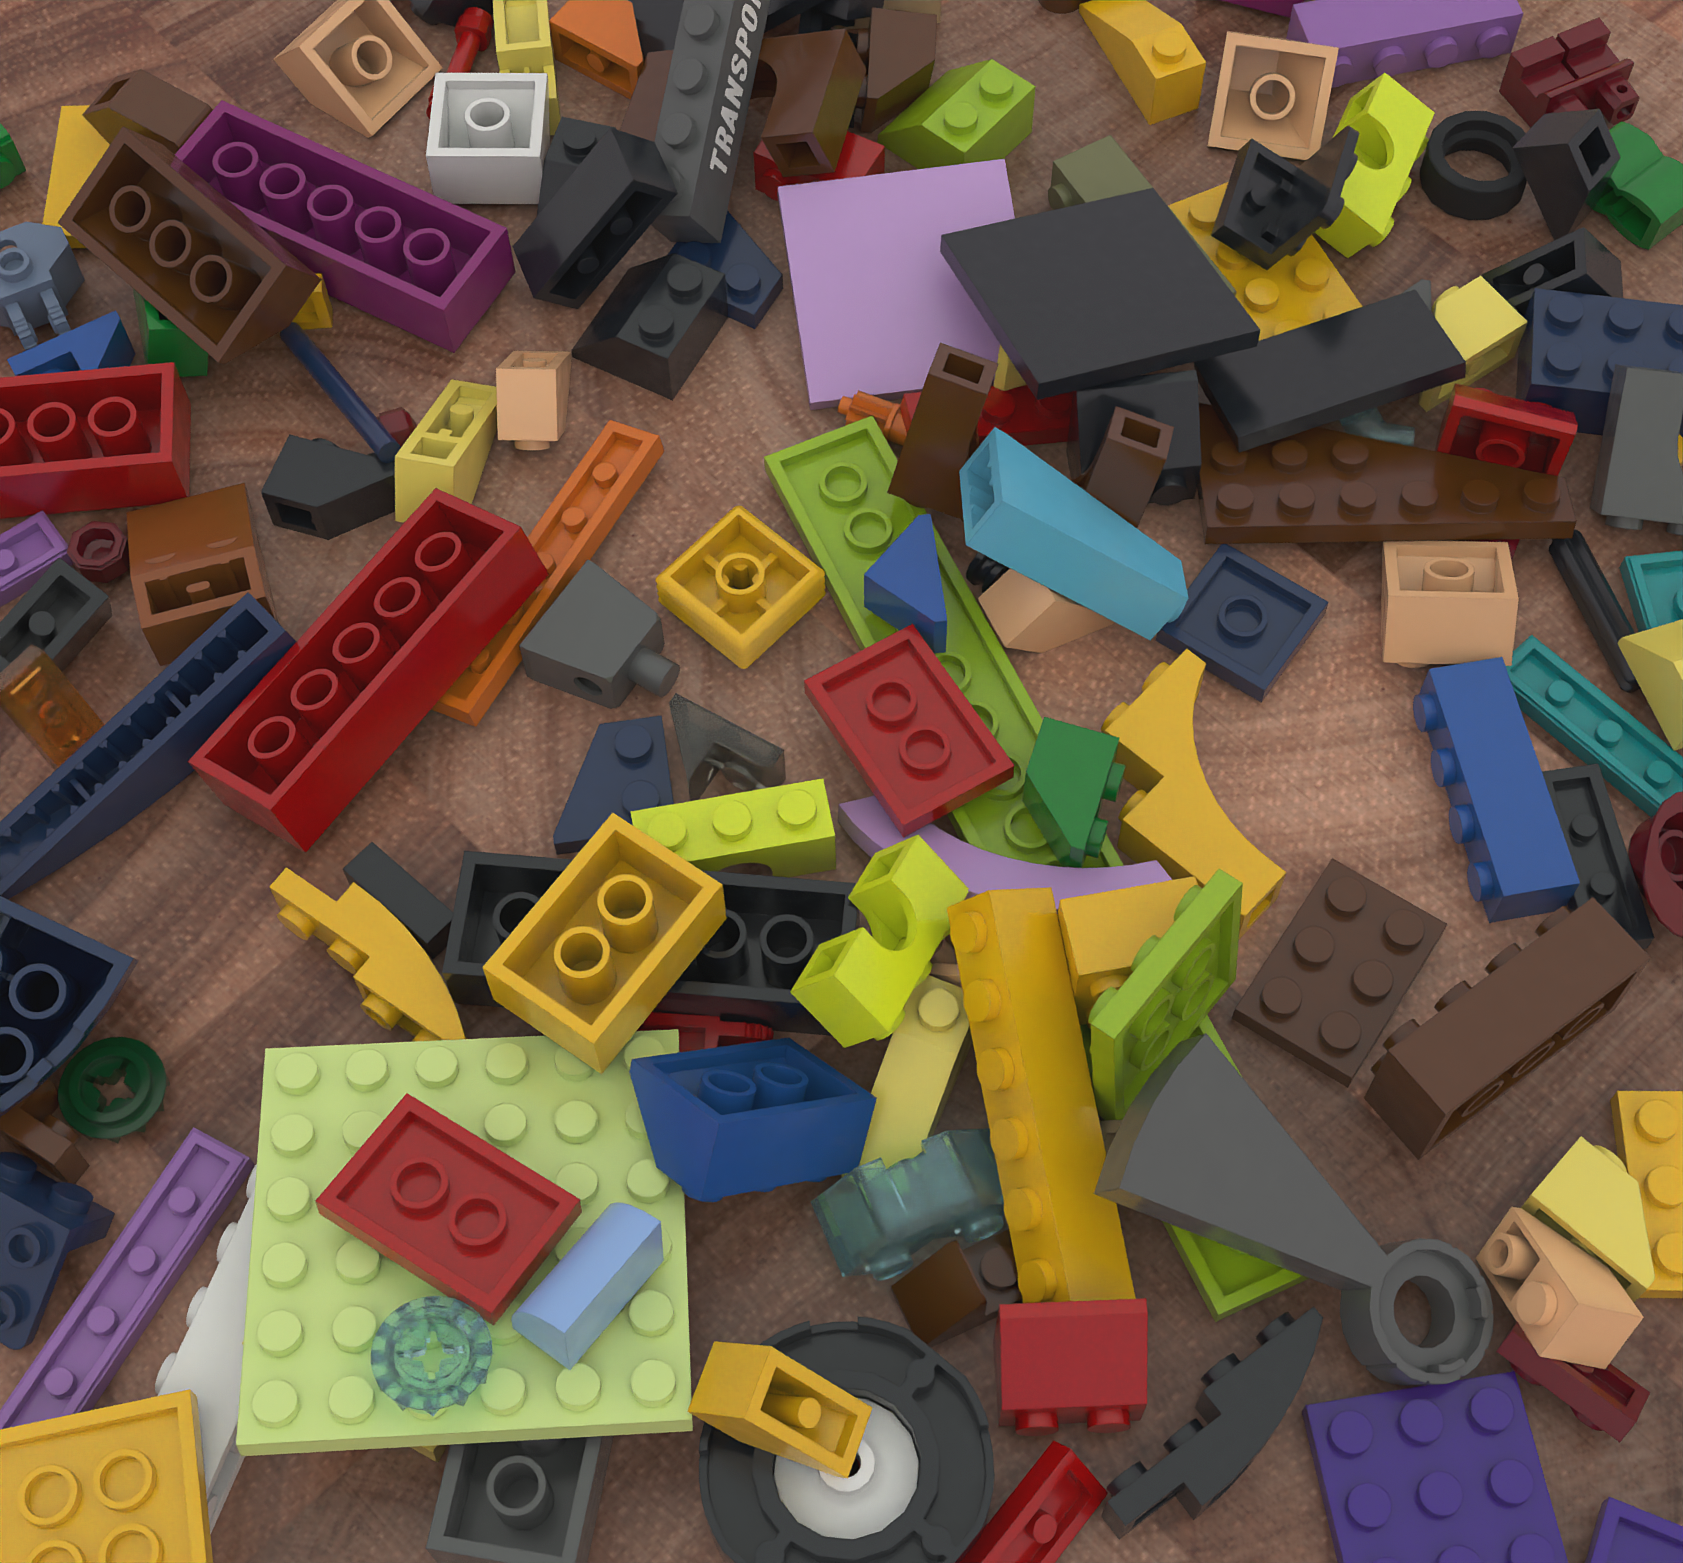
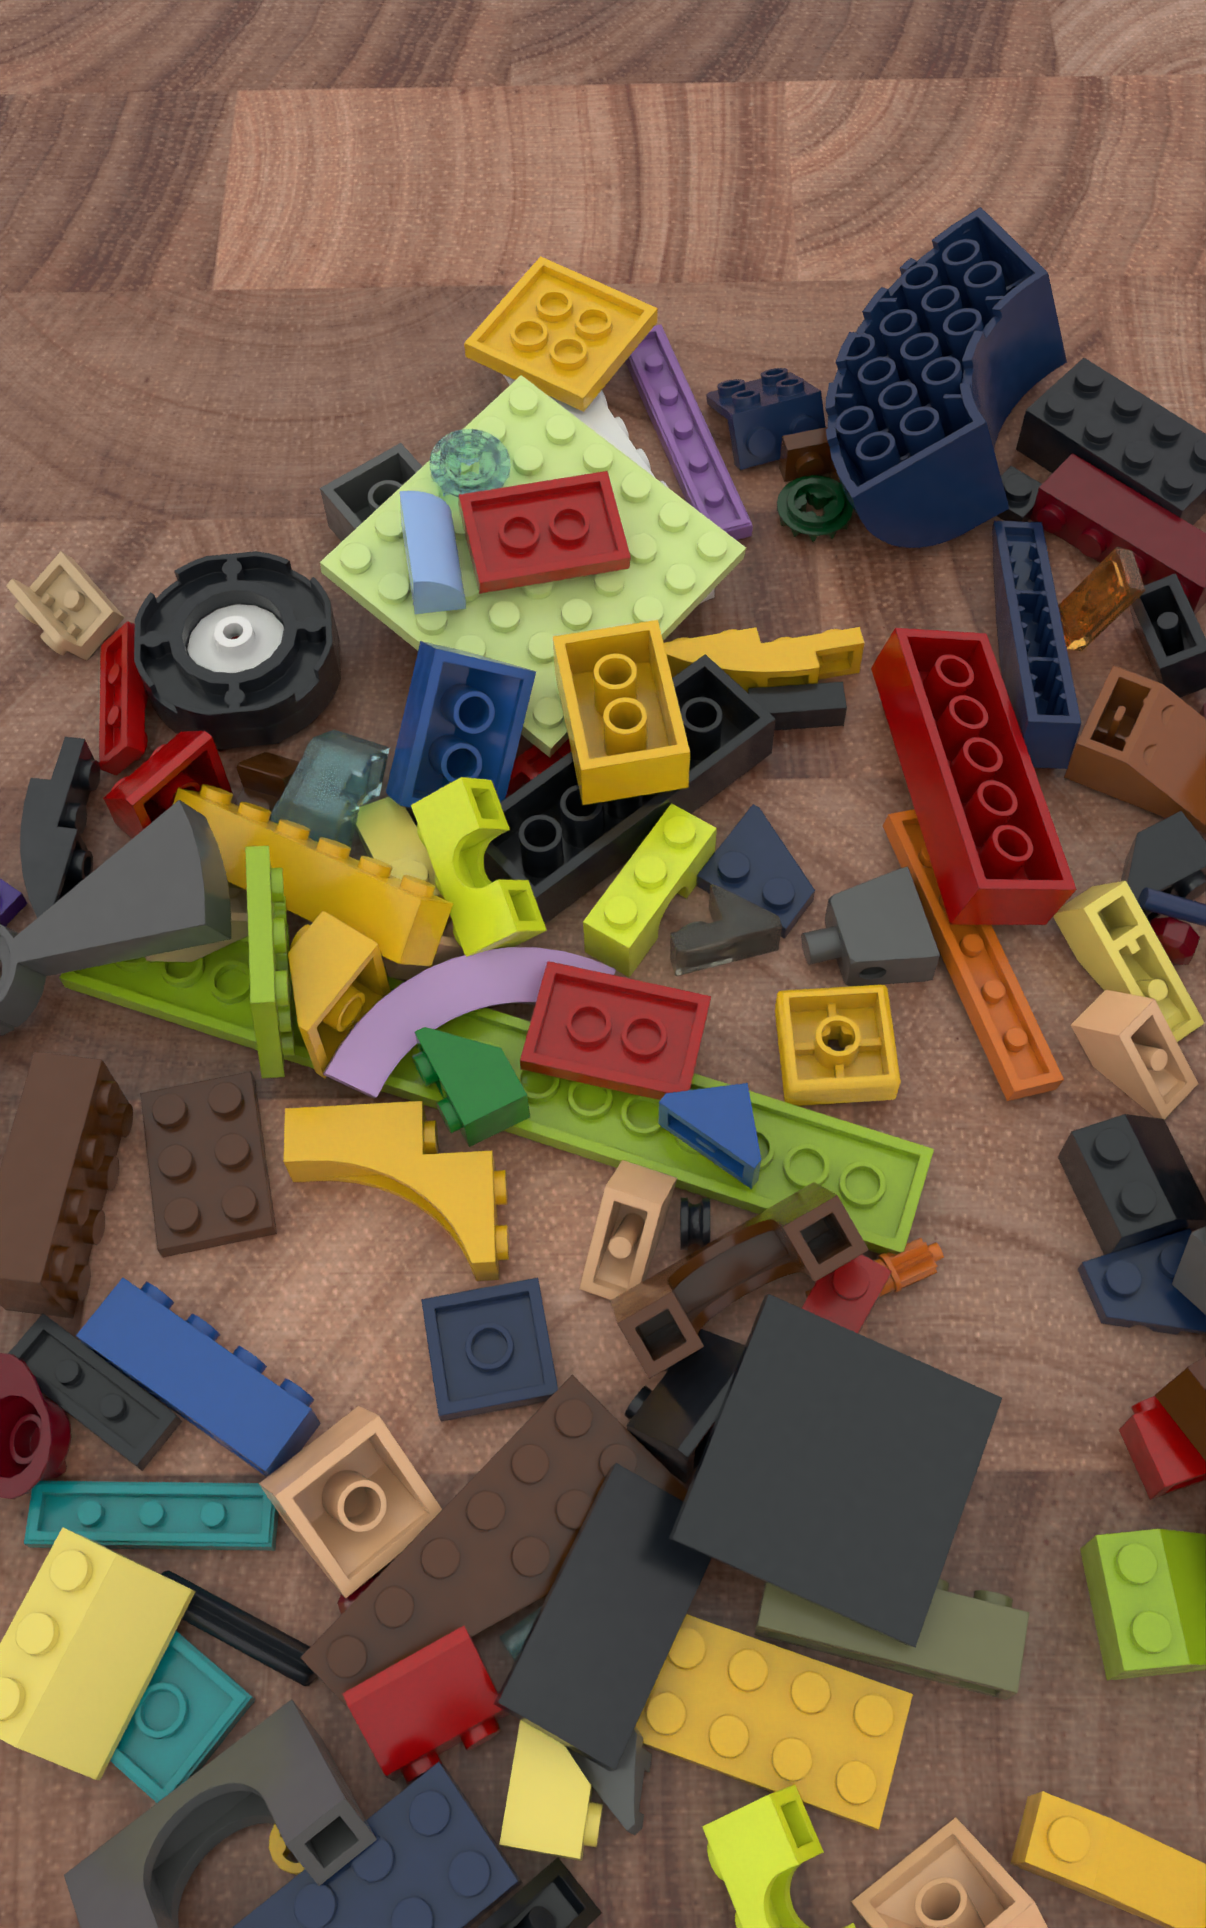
camera: 135 degrees right, 0 degrees up
yellow slope [687,1341,872,1479] -> none
lavender tile [777,159,1015,410] -> none
medium azure slope [959,427,1189,641] -> none
black bracket [1211,126,1359,270] -> none

